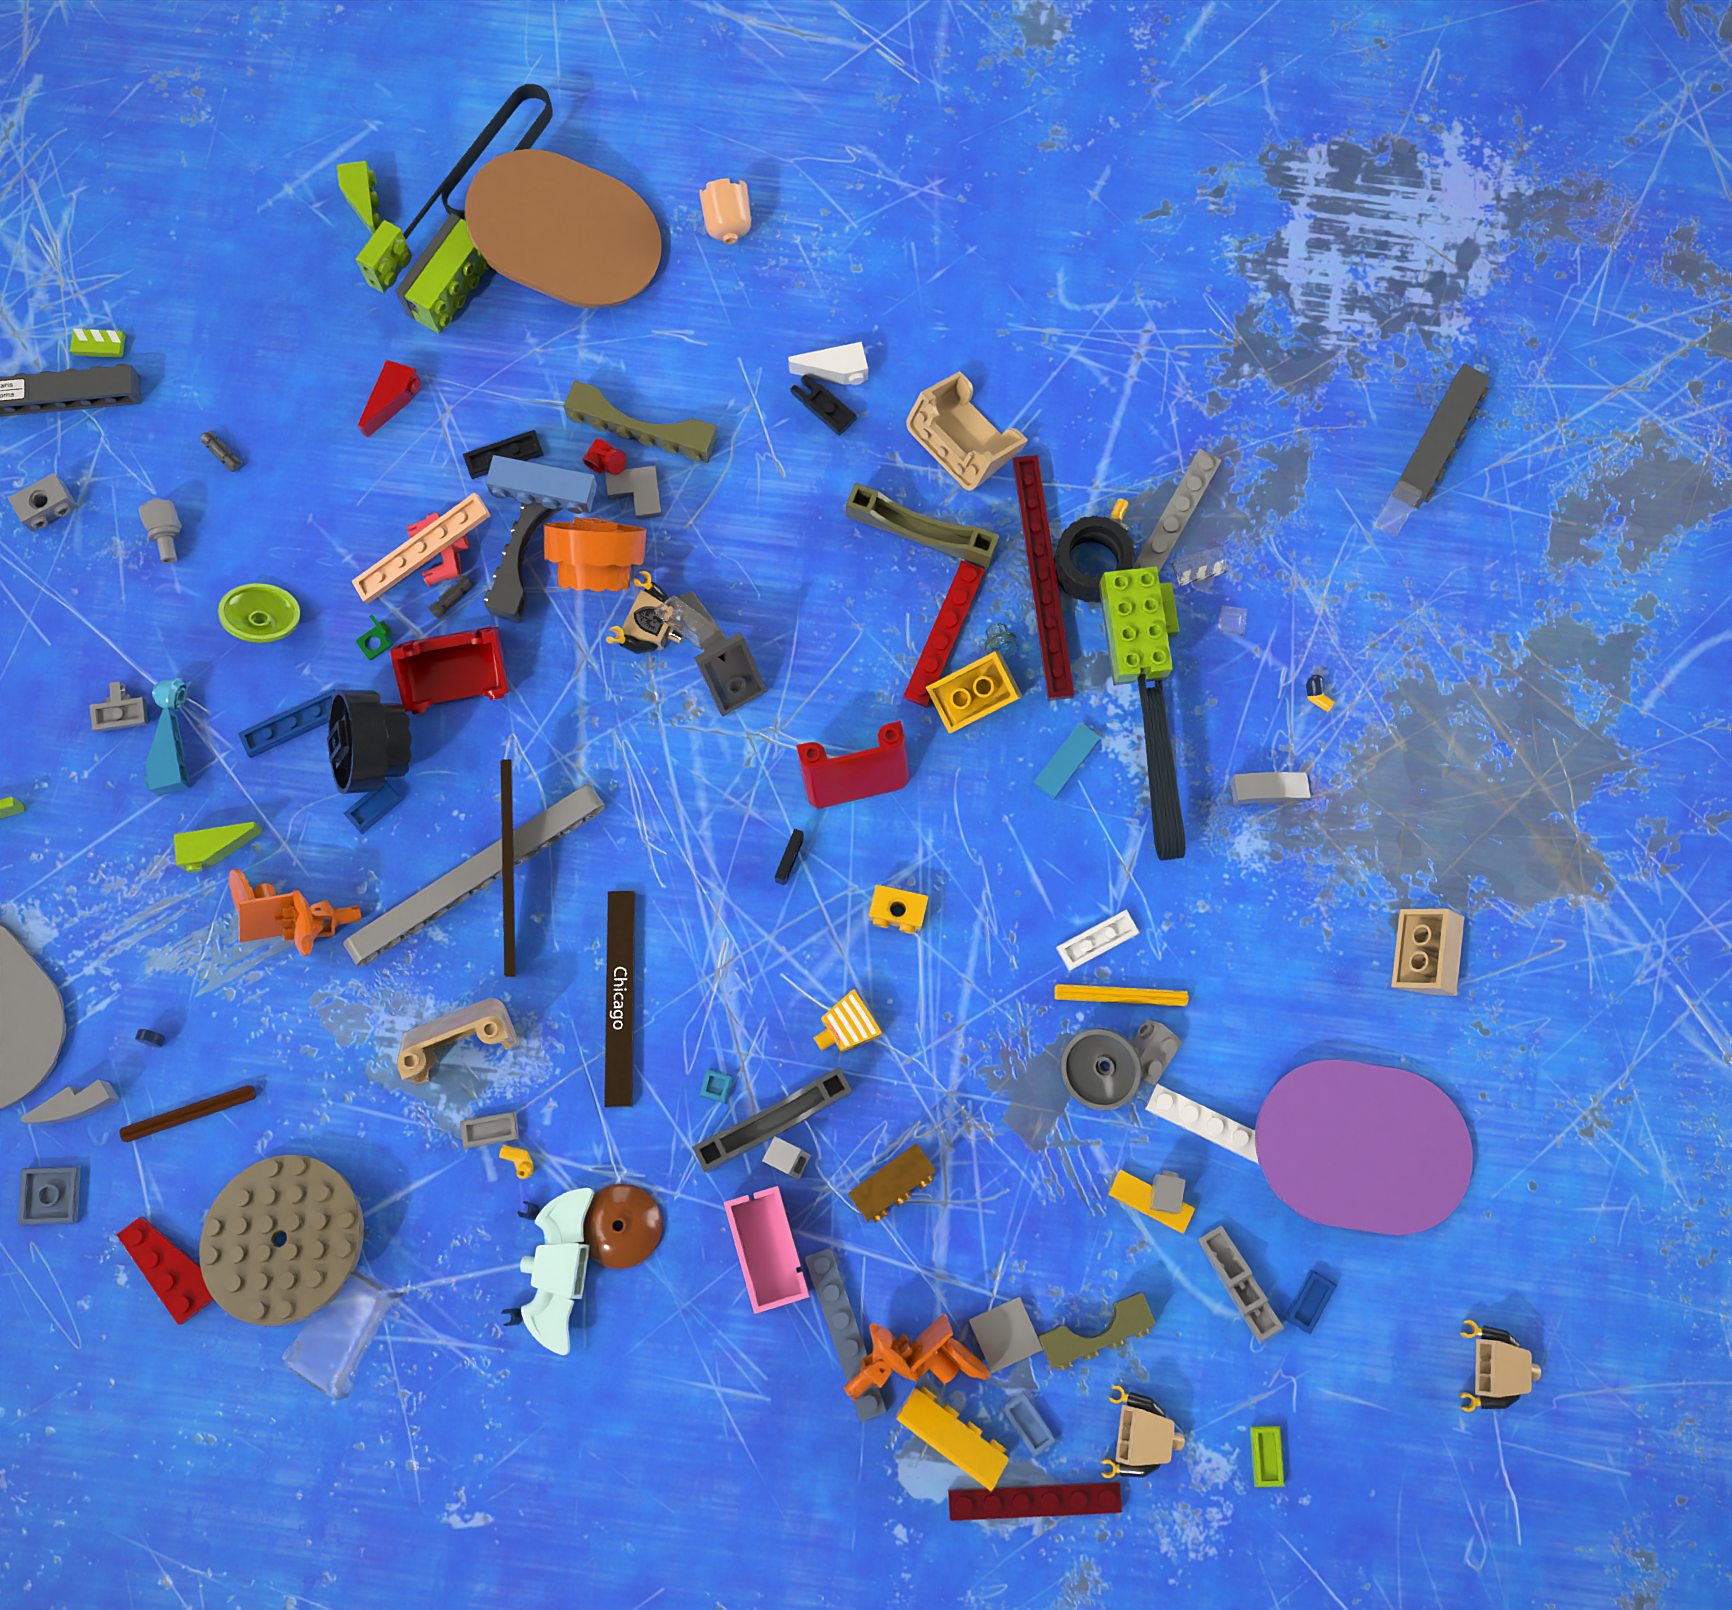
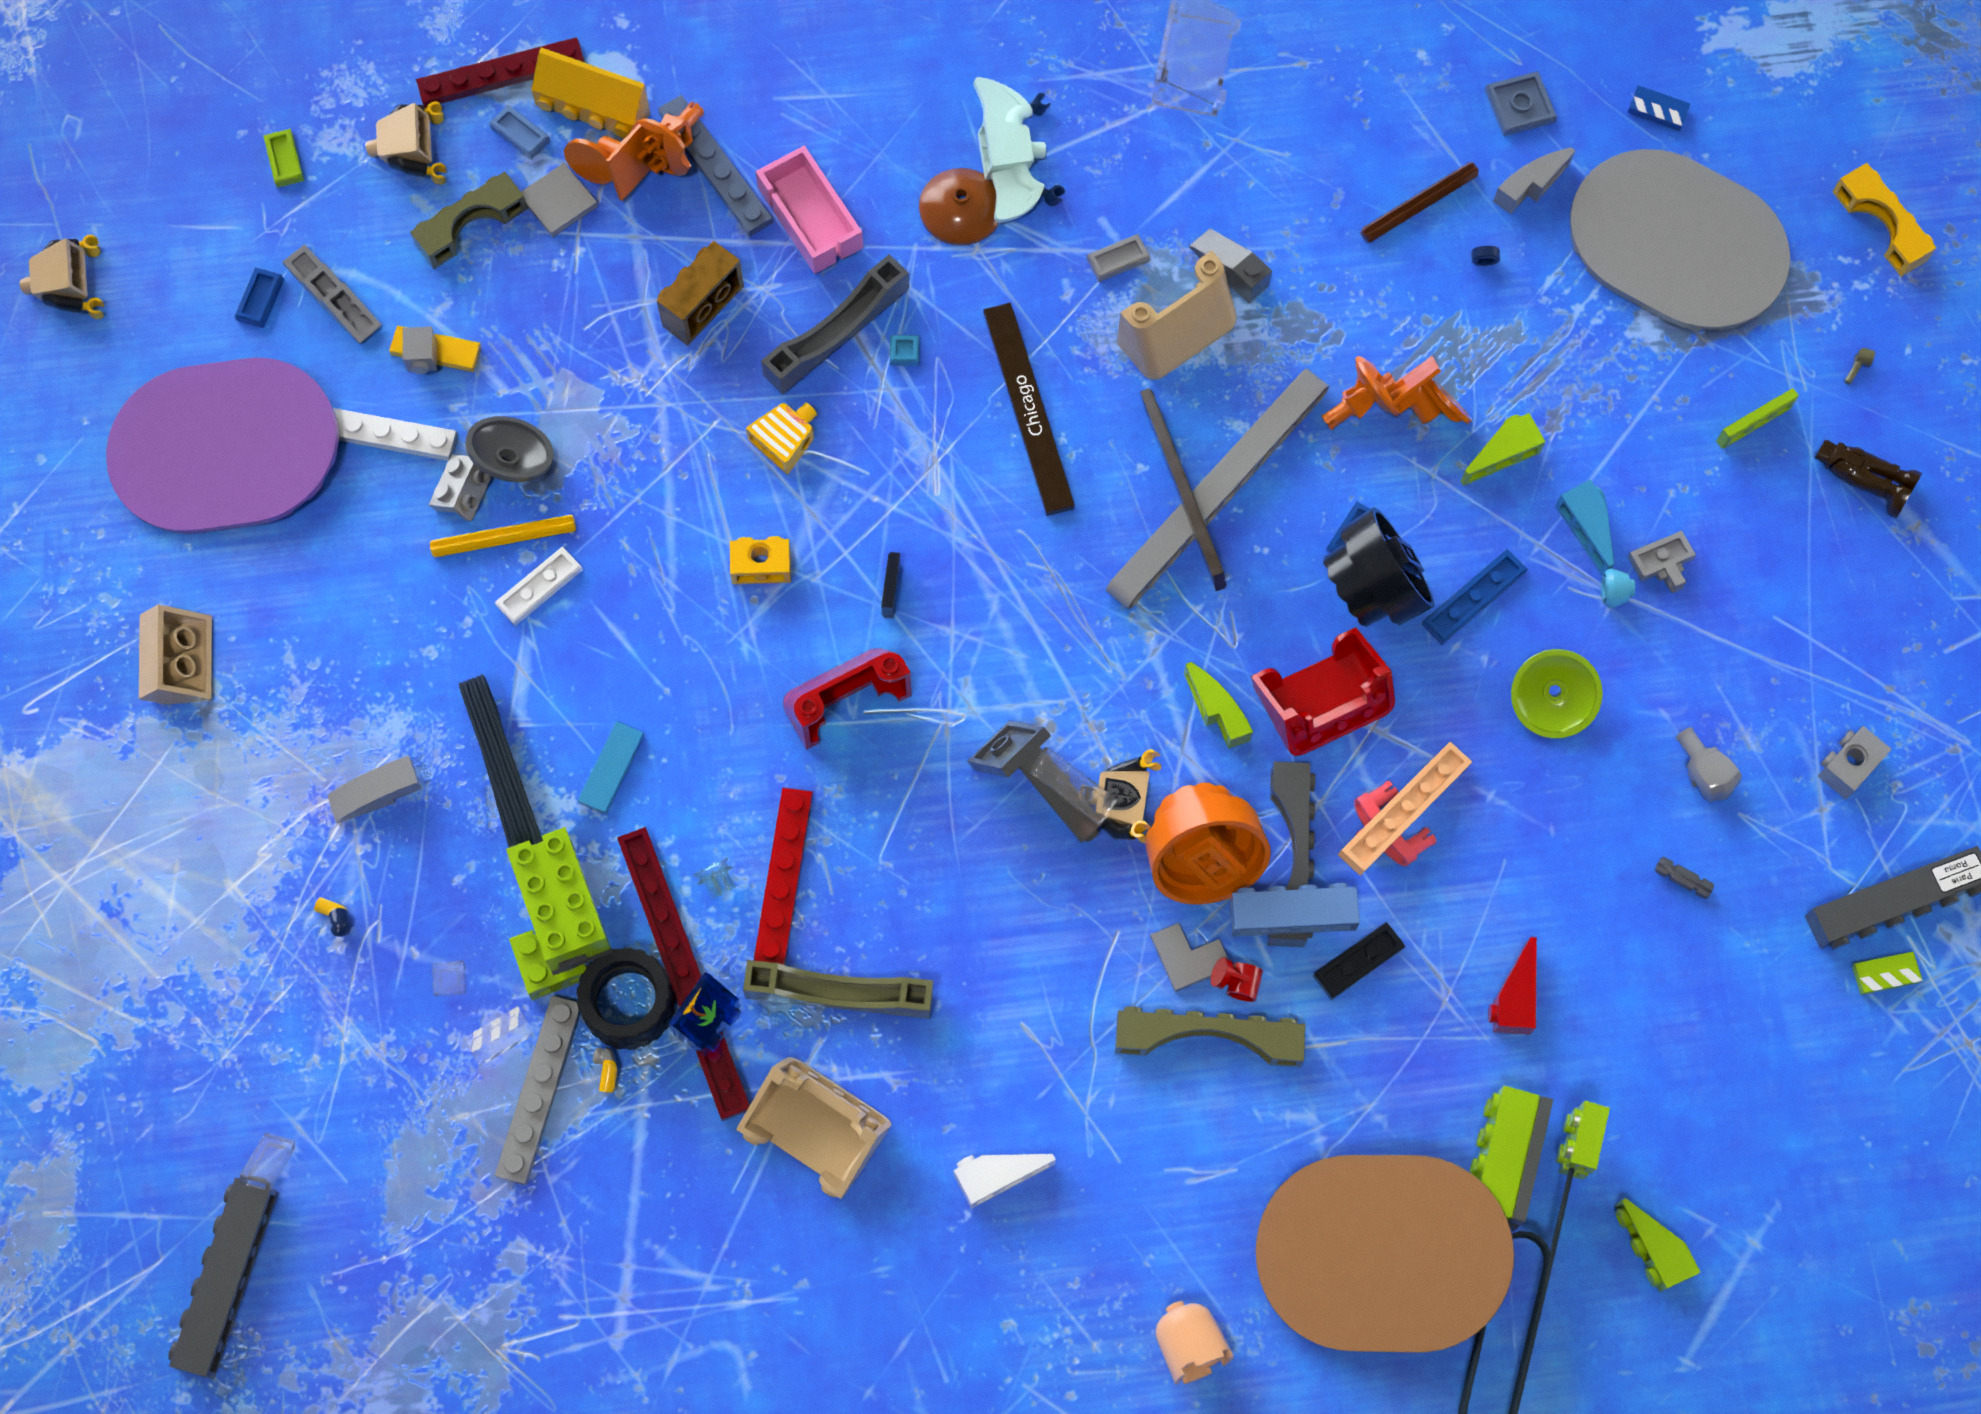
camera: 165 degrees right, 5 degrees down
red wing [116,1217,214,1325] -> none
dark tan plate [199,1155,364,1327] -> none
green bracket [356,614,394,660] -> none
dark grey axle [428,575,473,618] -> none
yellow arm [499,1144,534,1179] -> none
light grey brick [762,1136,811,1181] -> none
black hinge [790,375,856,436] -> none
yellow slope [926,651,1023,734] -> none
none -> clear blue slope [669,971,741,1056]
none -> lime slope [1183,662,1253,749]
none -> dark grey slope [1189,228,1272,304]

